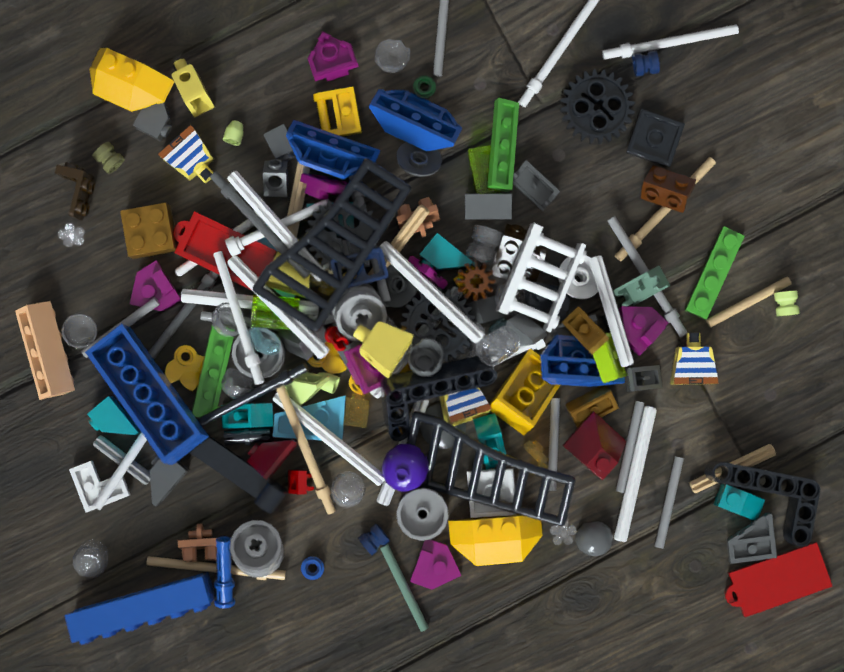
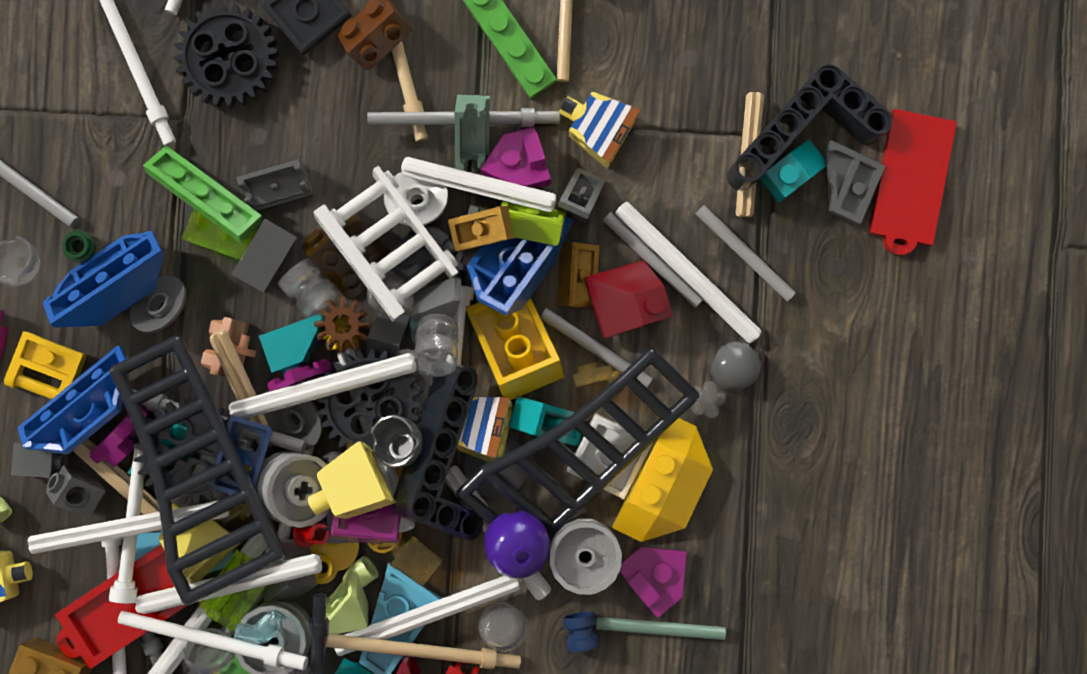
camera: 65 degrees left, 0 degrees up
dark grey bar [210,171,311,279] -> none

